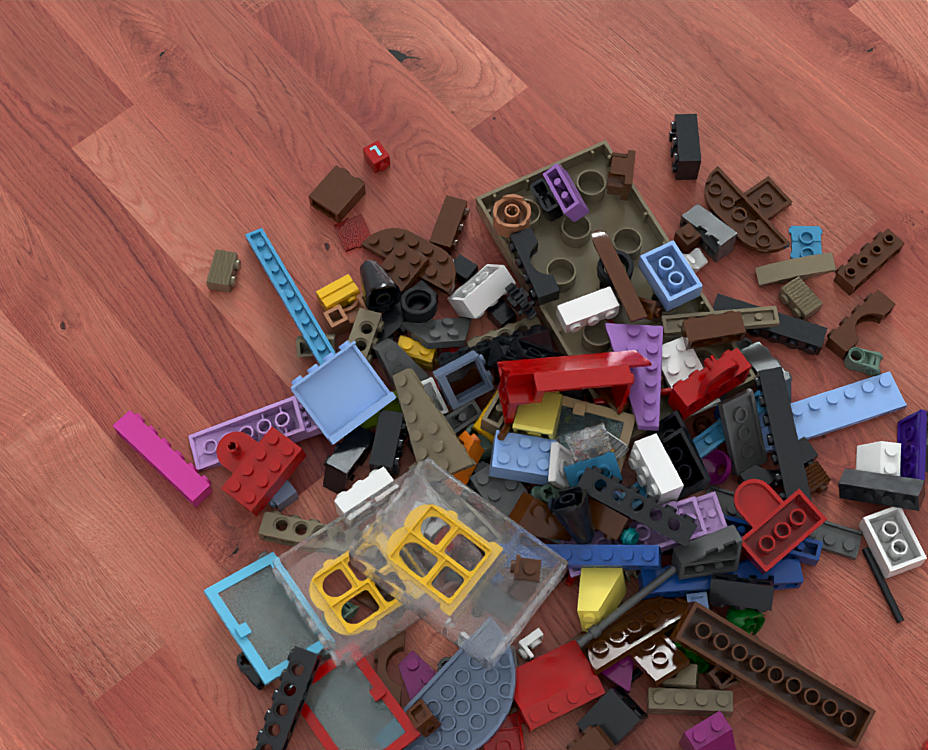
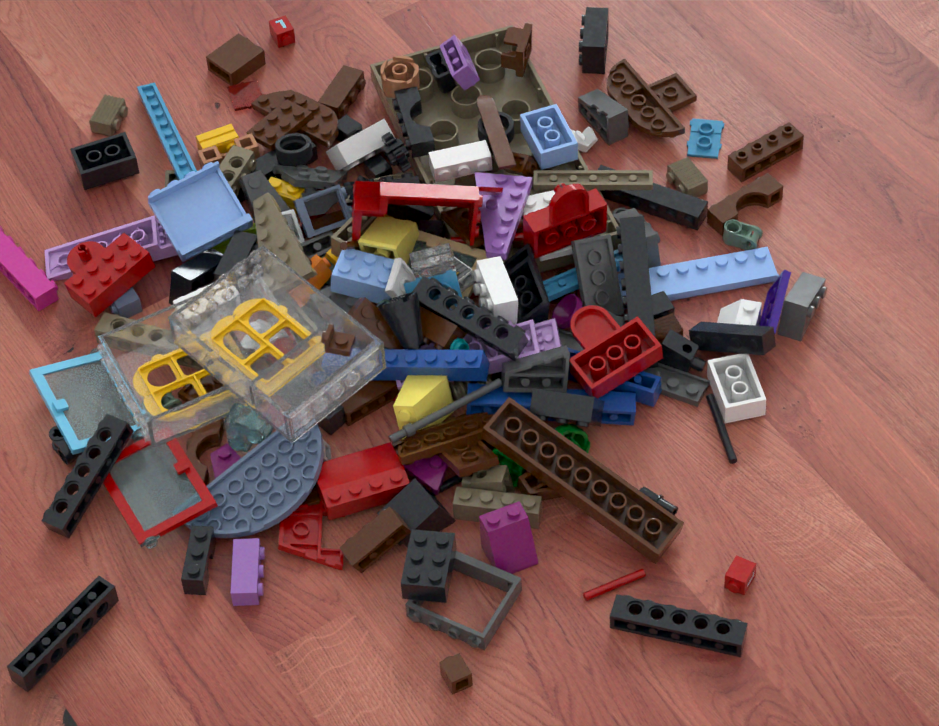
camera: 10 degrees right, 15 degrees down
black cone [360,260,401,313] -> none
reddish brown bracket [405,699,441,737] -> none
white bracket [518,628,543,661] -> none
reddish brown brick [674,222,702,254] -> none
reddish brown brick [681,311,746,350] -> none
dark tan slope [755,252,837,287] -> none
none -> black brick [70,132,139,190]
none -> clear light blue brick [224,403,275,453]
none -> black axle [639,487,678,516]
none -> black torso [658,329,707,373]

